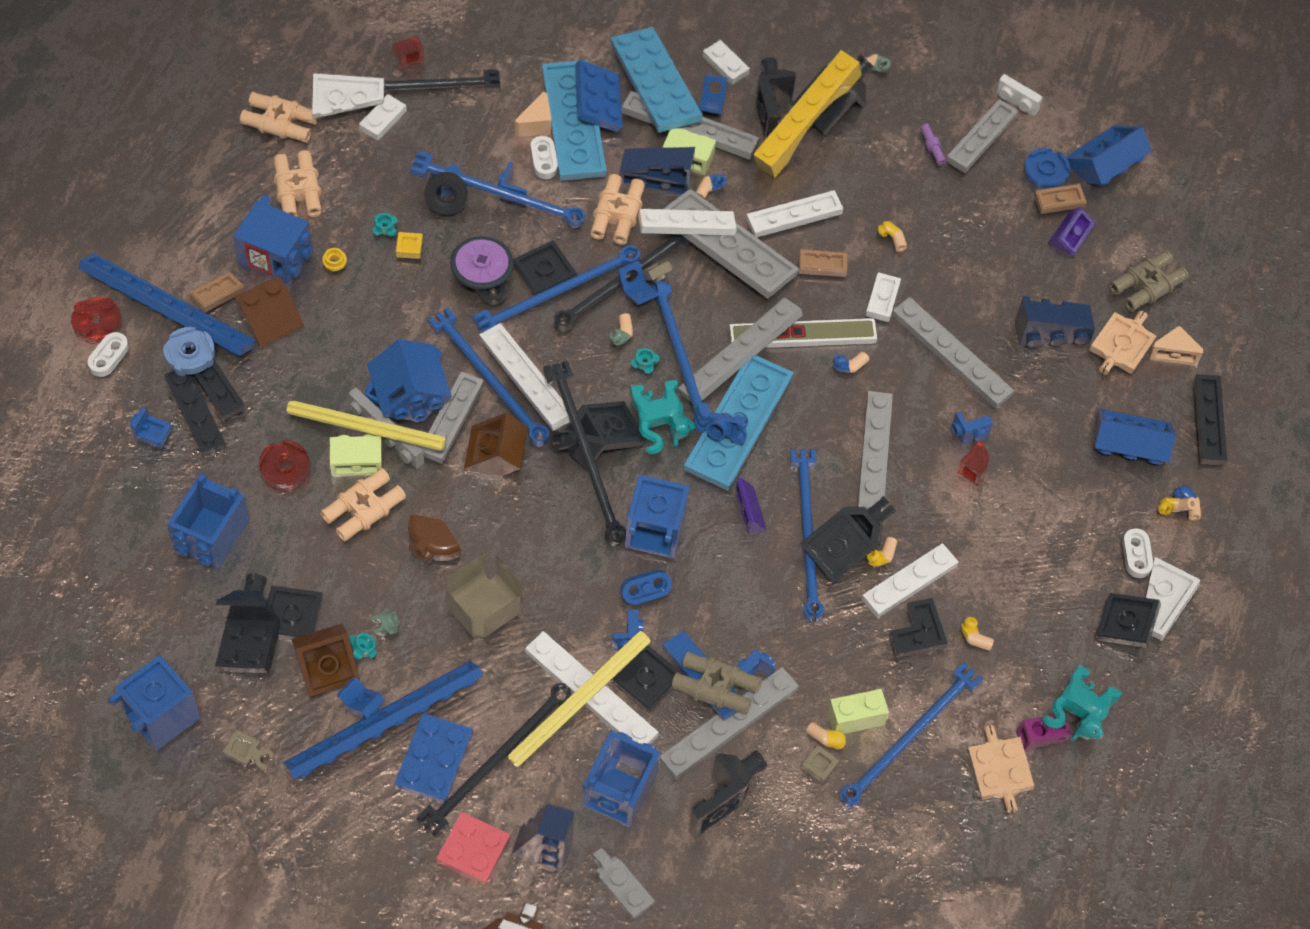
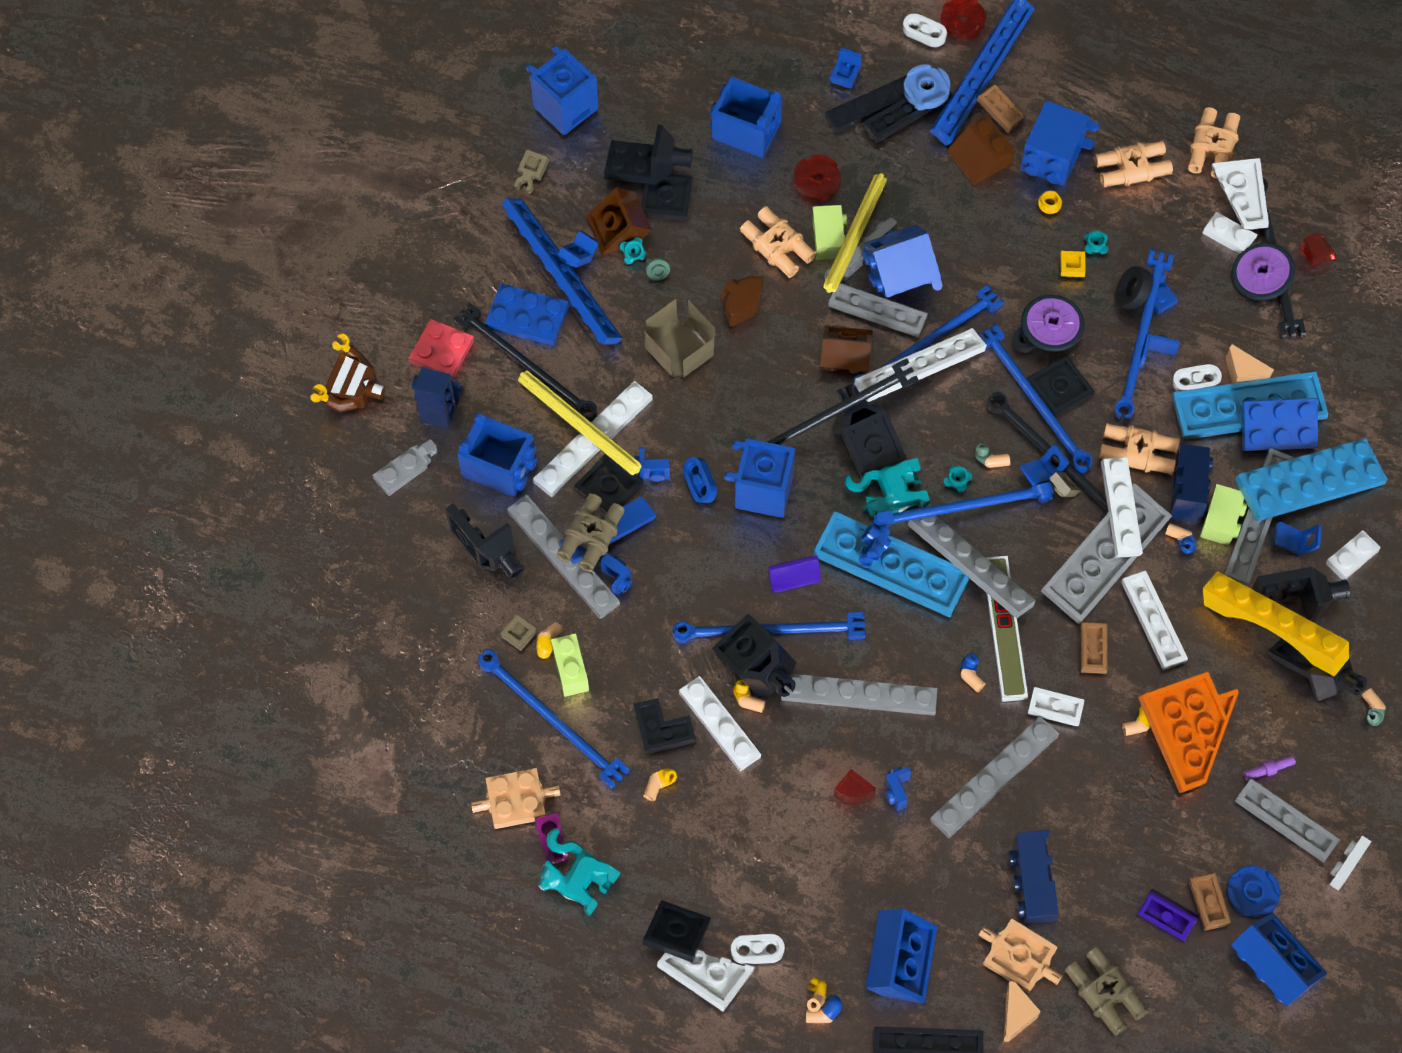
camera: 95 degrees right, 5 degrees up
none -> orange wing [1138,672,1239,793]
none -> medium lavender wheel [1231,243,1295,300]

